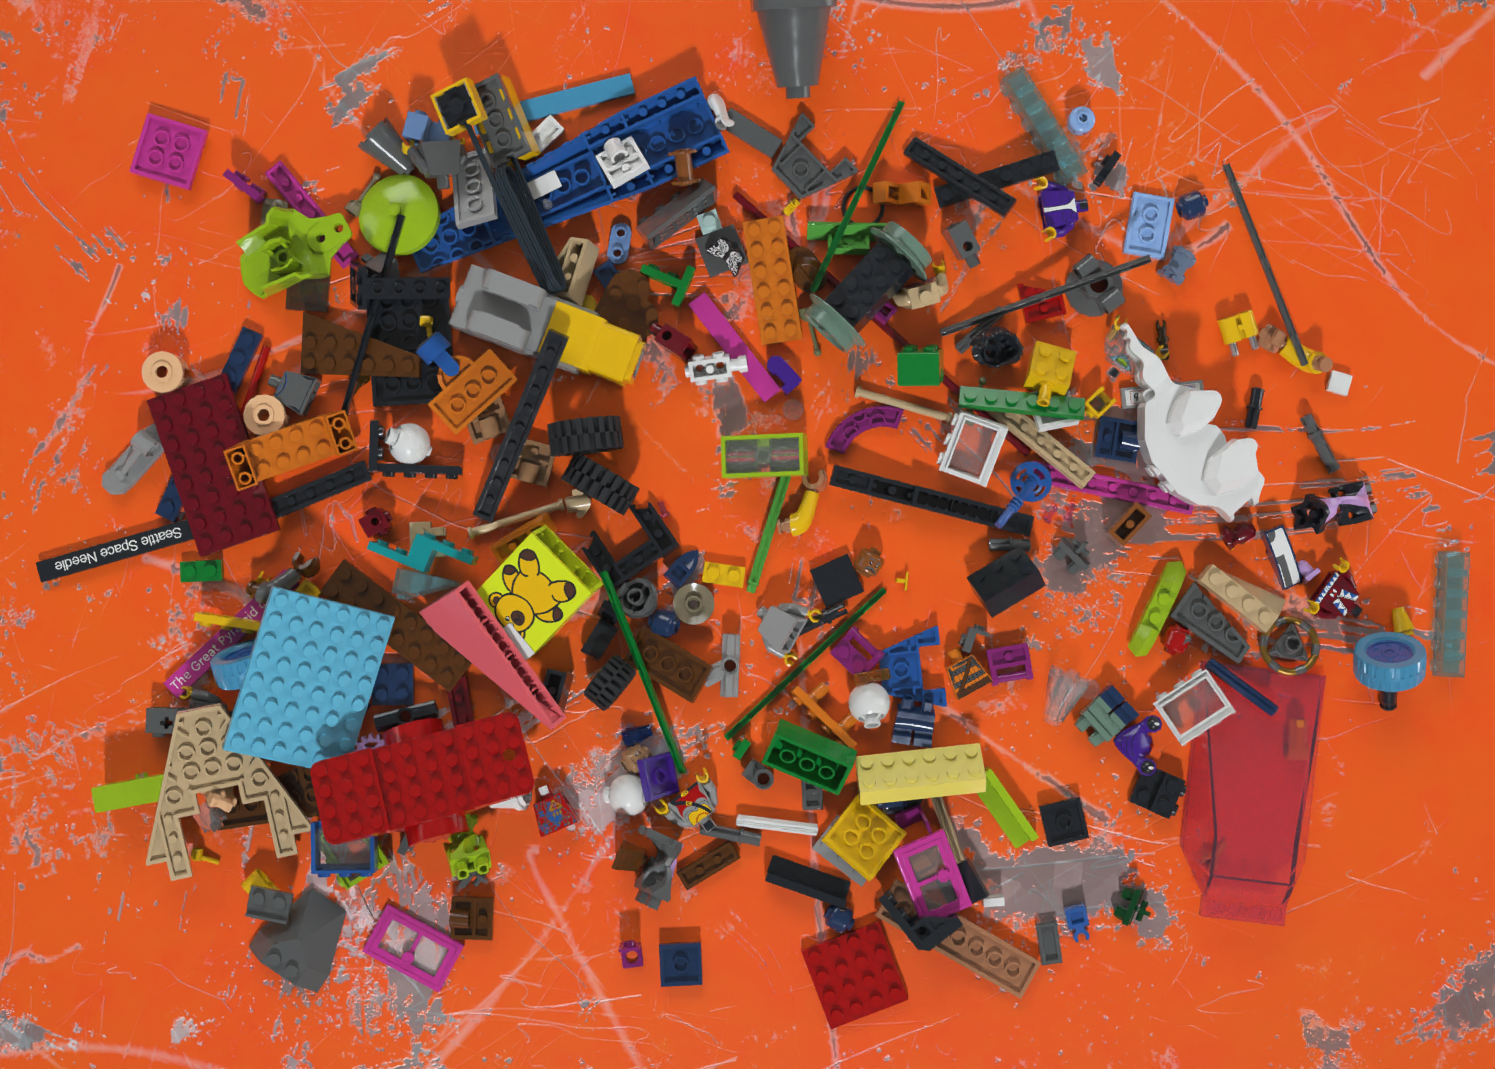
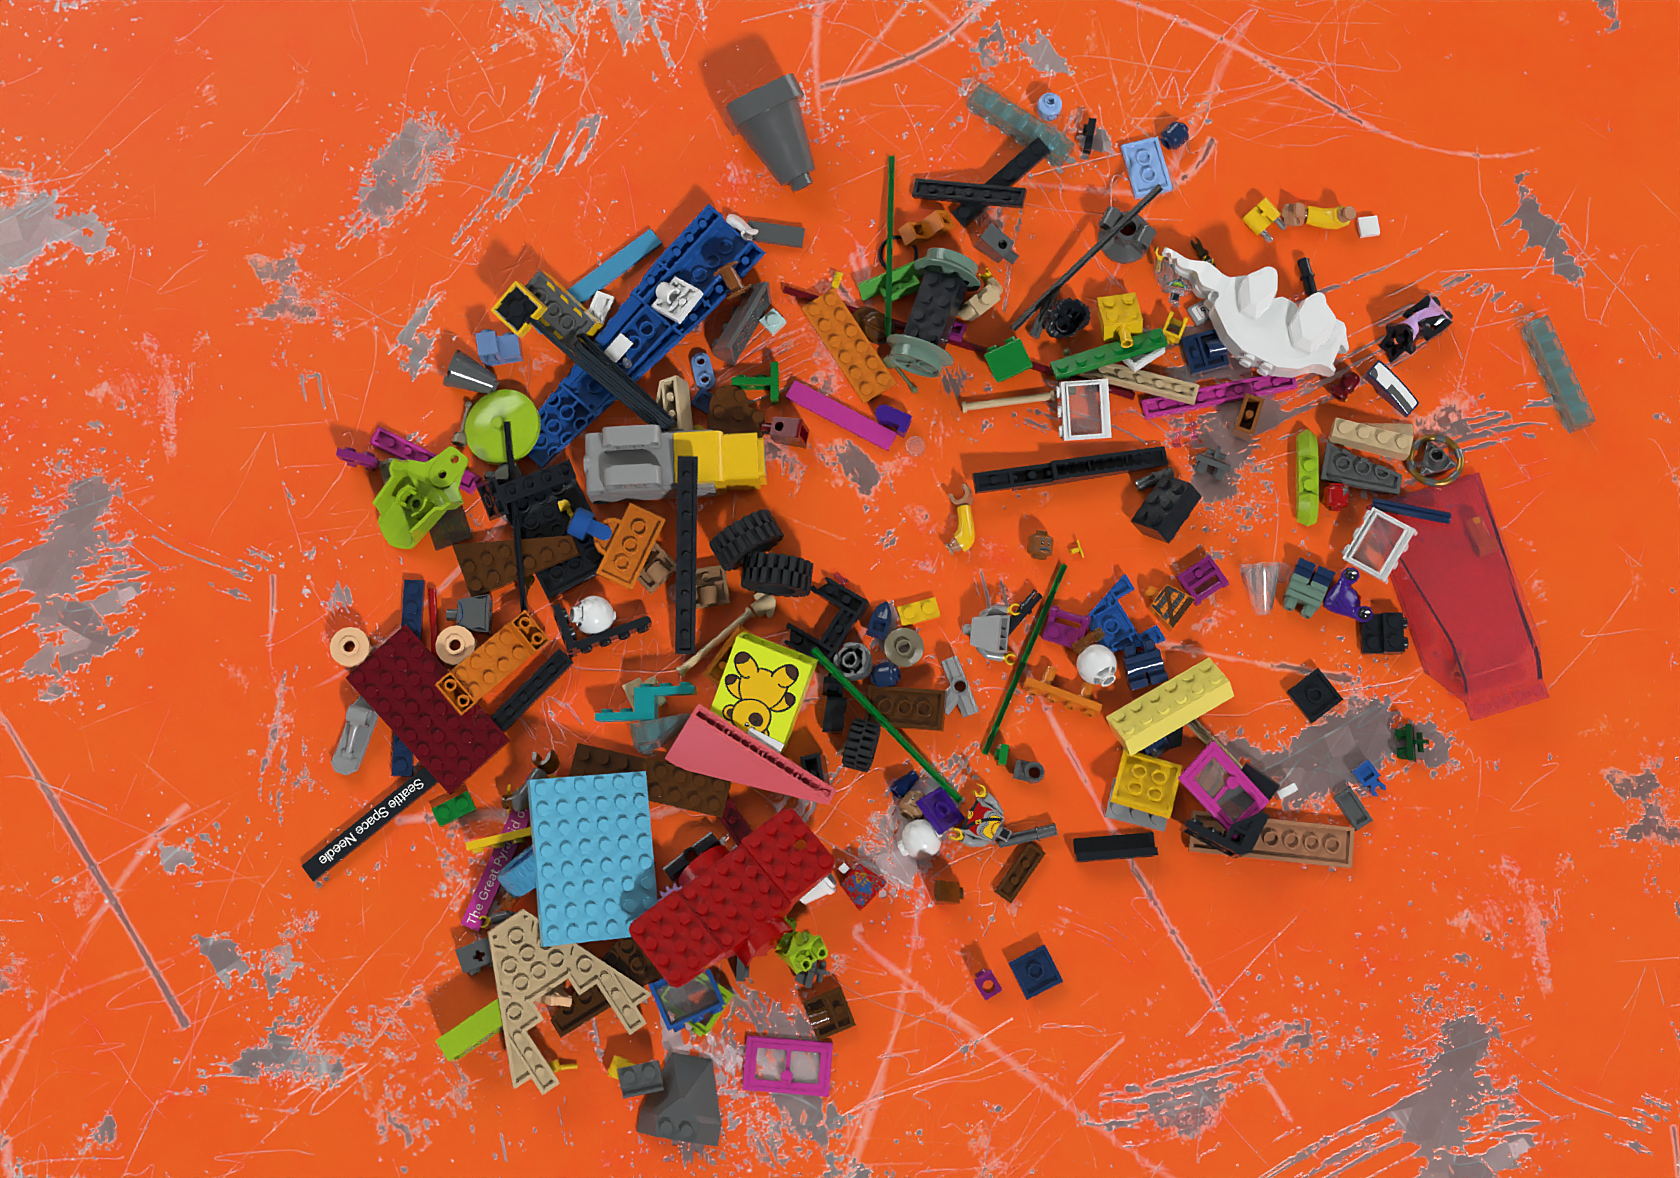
camera: 25 degrees left, 10 degrees down
dark pink plate [129,113,209,191] -> none
clear brick [192,801,227,833] -> none
dark red brick [358,506,393,538] -> none
dark blue plate [372,663,415,705] -> none
dark grey torso [401,137,467,190] -> none
light grey plate [452,148,498,230] -> none
dark grey hips [634,824,684,910] -> none
white brick [684,351,748,385] -> none
dark grey tile [695,224,749,278] -> none
black animal [706,236,745,277] -> none
clear brick [721,433,809,479] -> none
white axle [736,814,818,836] -> none
bright green piece [746,477,791,594] -> none
green brick [762,718,857,795] -> none
dark grey wing [772,113,858,200] -> none
dark grey tile [801,780,823,810] -> none
red plate [801,920,909,1029] -> none
black tile [810,554,864,608] -> none
dark blue head [823,904,855,933] -> none
magenta tile [825,406,904,454] -> none
magenta bracket [894,804,932,834] -> none
dark grey bracket [958,624,990,653] -> none
lime panel [977,767,1039,848] -> none
blue dish [995,461,1052,529] -> none
red wing [1016,283,1067,324] -> none
dark purple torso [1034,177,1088,242] -> none
sand blue piece [1156,245,1196,286] -> none
dark grey piece [1222,163,1308,366] -> none
lavender piece [1298,560,1320,584] -> none
dark grey pin [1299,413,1341,474] -> none
torso [1303,557,1363,620] -> none
dark azure wheel [1353,632,1427,711] -> none
yellow cone [1391,607,1415,636] -> none

